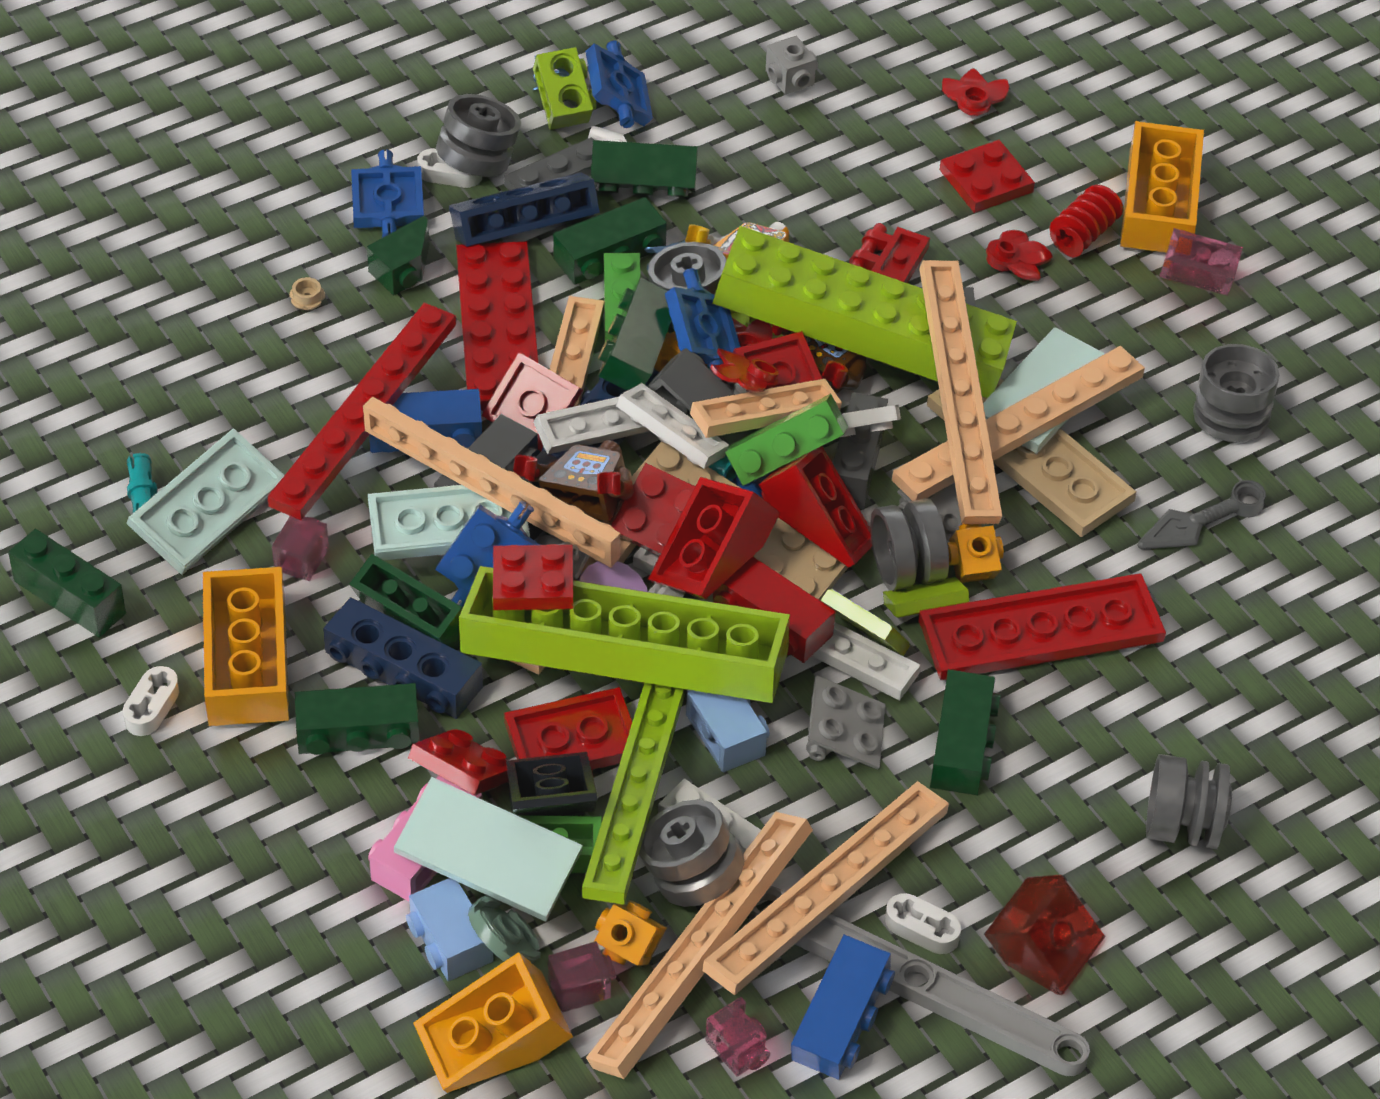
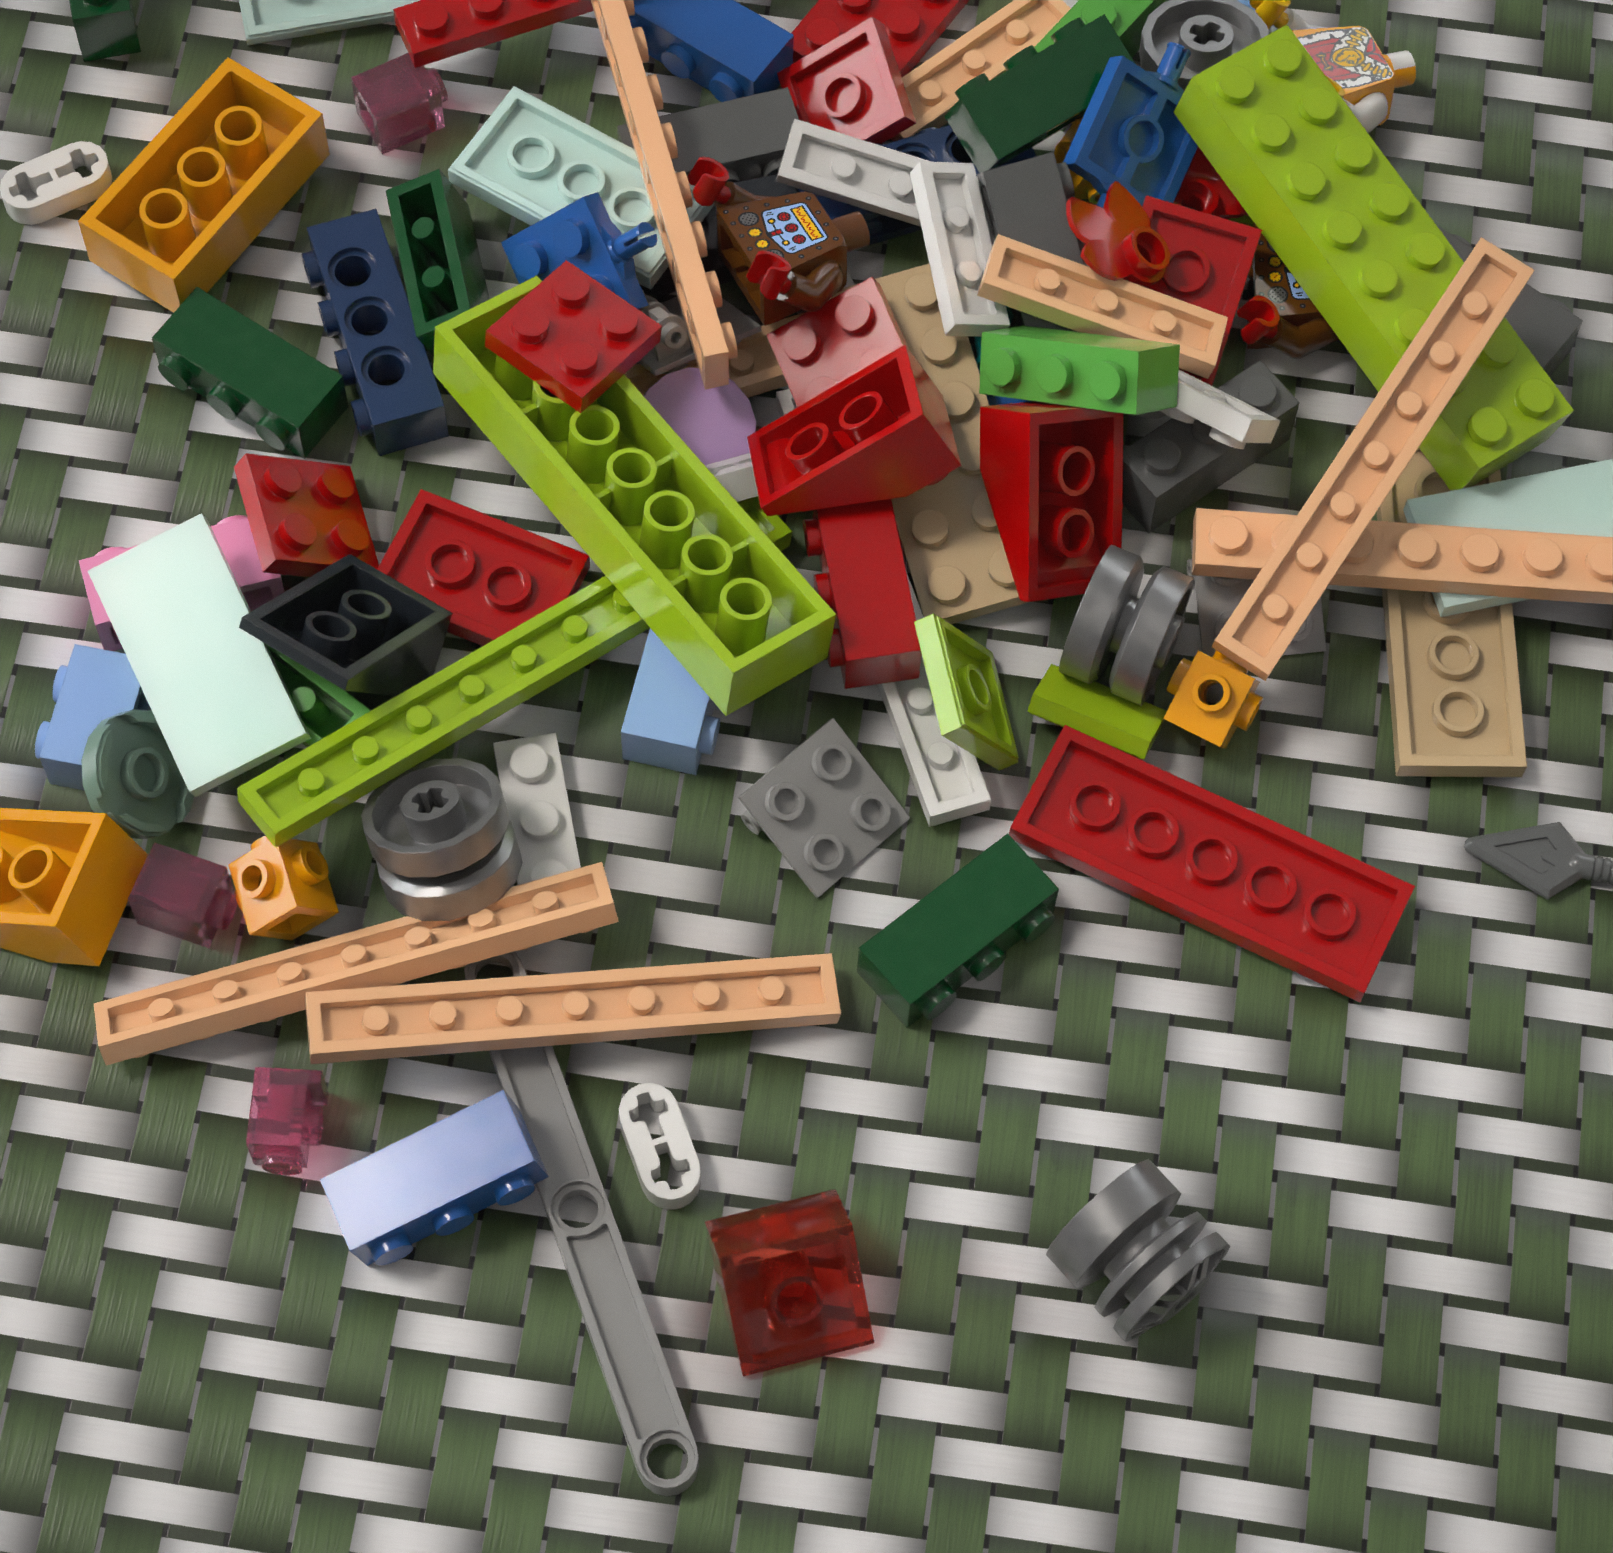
camera: 40 degrees right, 15 degrees up
red plate [849,223,930,283] -> none

